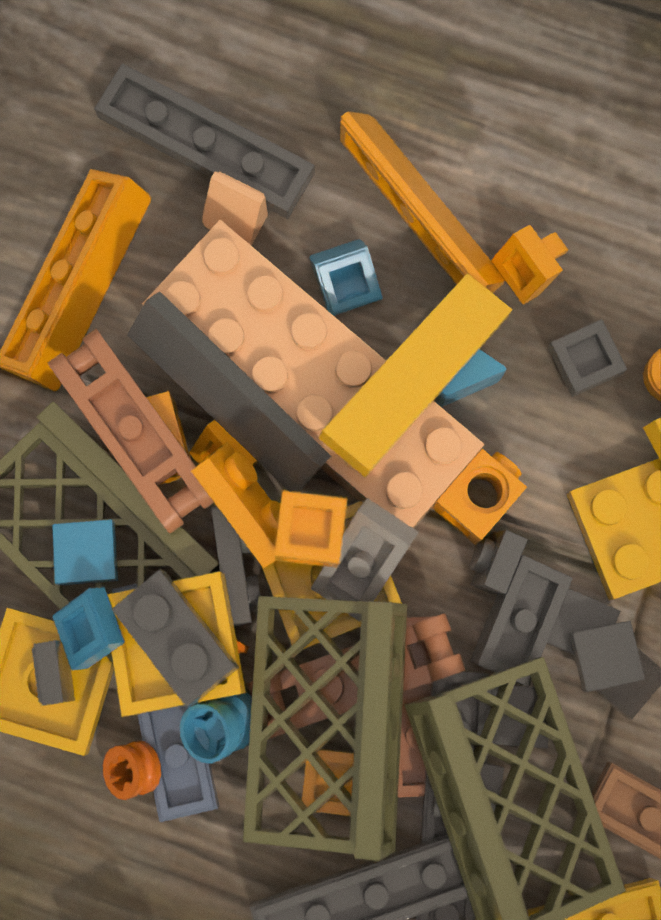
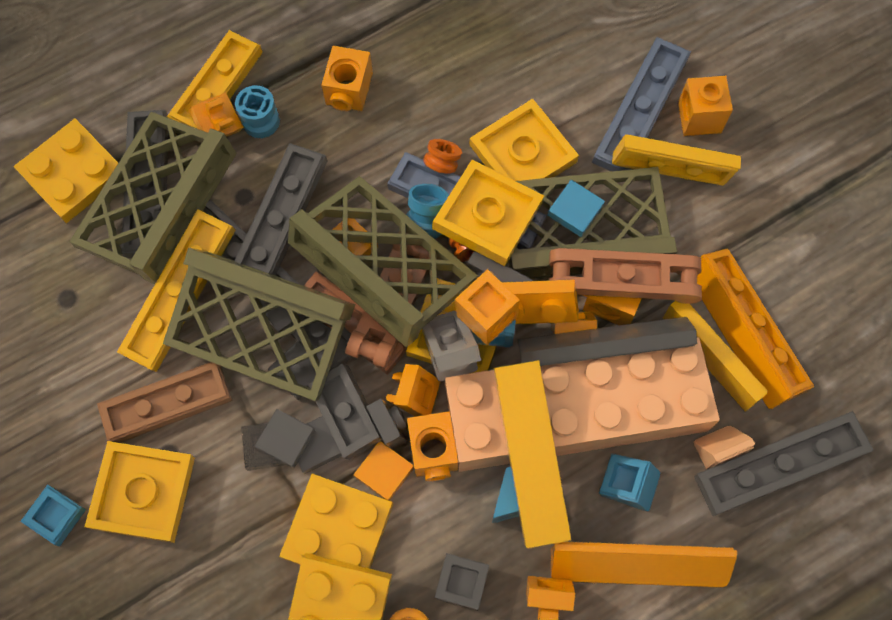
camera: 130 degrees right, 10 degrees down
dark grey tile [32,640,75,706] -> none
dark azure tile [52,587,125,671] -> none
dark grey plate [112,570,239,707] -> none
none -> light orange tile [354,441,414,501]
none -> light orange tile [386,364,441,417]
none -> yellow tile [663,300,767,412]

